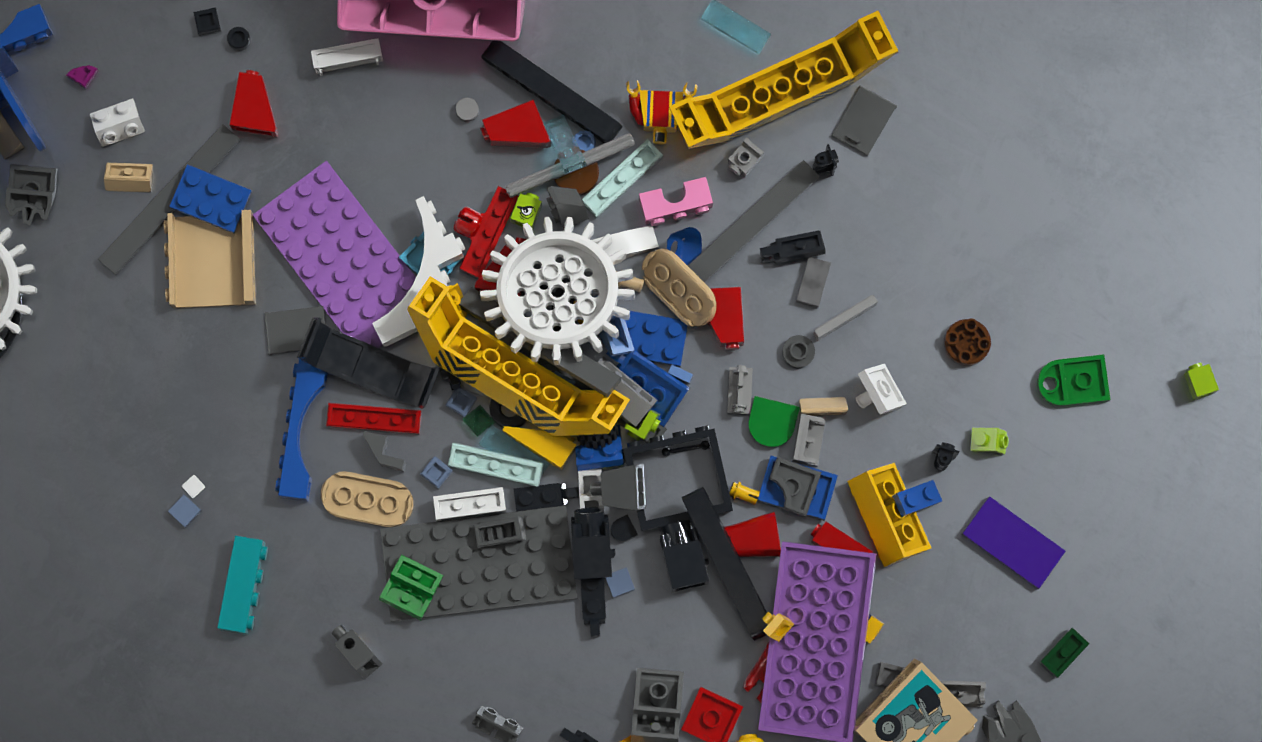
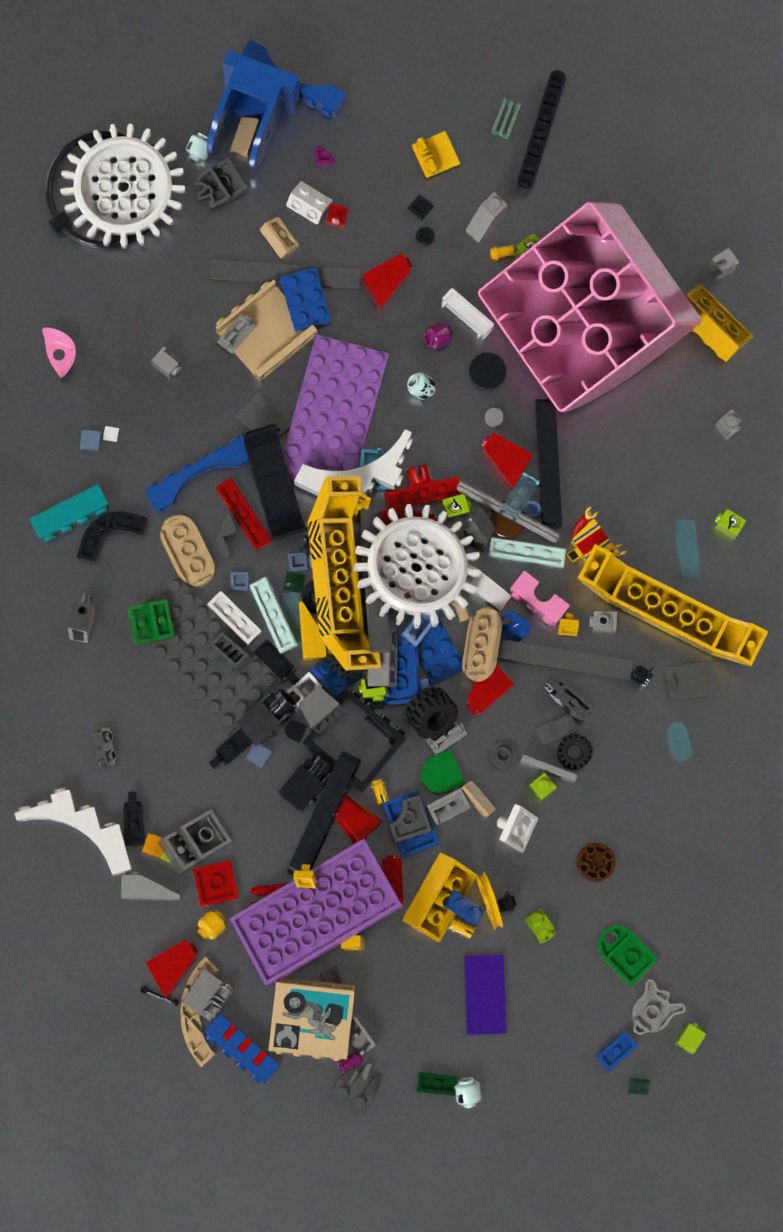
camera: 45 degrees right, 0 degrees up
none -> bright pink piece [42,327,76,378]
none -> black plate [76,511,148,564]
none -> light grey brick [151,346,182,379]
none -> light grey hinge [217,314,256,354]
none -> red tile [326,204,349,228]
none -> magenta pin [337,1051,363,1074]
none -> black tyre [405,686,458,739]
none -> light aqua head [407,372,436,400]
none -> magenta head [423,322,453,349]
none -> yellow pin [449,917,475,939]
none -> light aqua head [454,1077,481,1108]
none -> black tile [469,352,507,390]
none -> yellow wedge [476,872,503,930]
none -> lime brick [528,773,557,802]
none -> black tyre [557,734,593,770]
none -> yellow tile [558,613,579,636]
none -> blue plate [596,1031,638,1072]
none -> clear green slope [628,1078,650,1095]
none -> light grey tile [632,979,686,1035]
none -> clear light blue tile [667,723,692,761]

